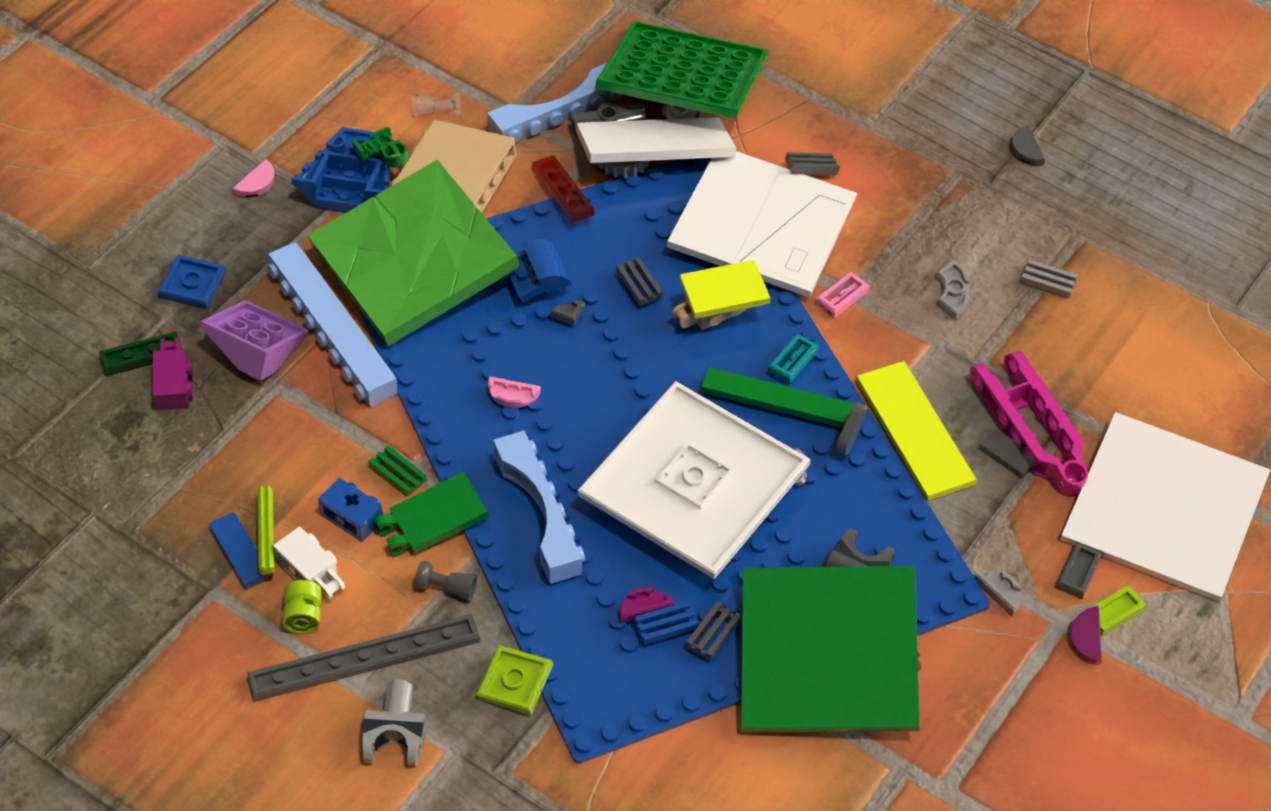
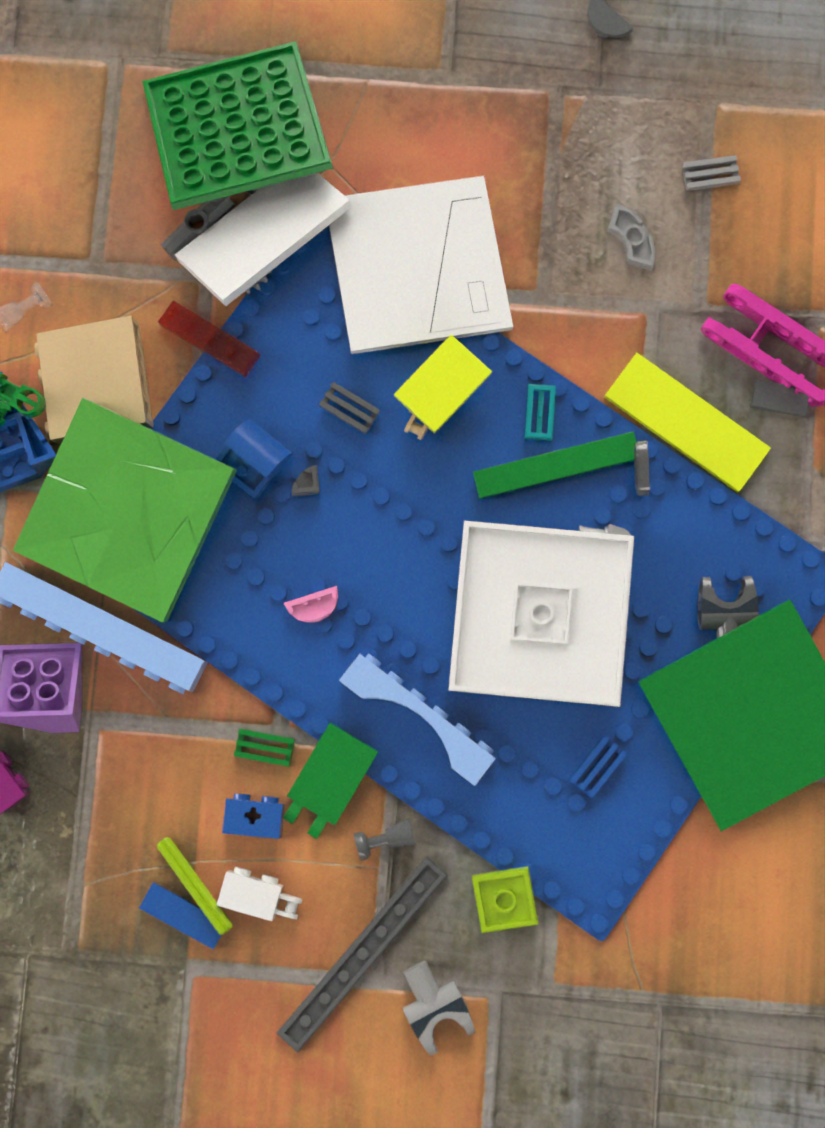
camera: 25 degrees left, 30 degrees up
lime wheel [282,580,322,634] -> none
light blue arch [487,63,626,143] -> none
magenta tile [620,587,675,623] -> none
dark grey tile [686,601,741,661] -> none
dark grey tile [785,152,840,175] -> none
bright pink tile [816,272,870,318] -> none

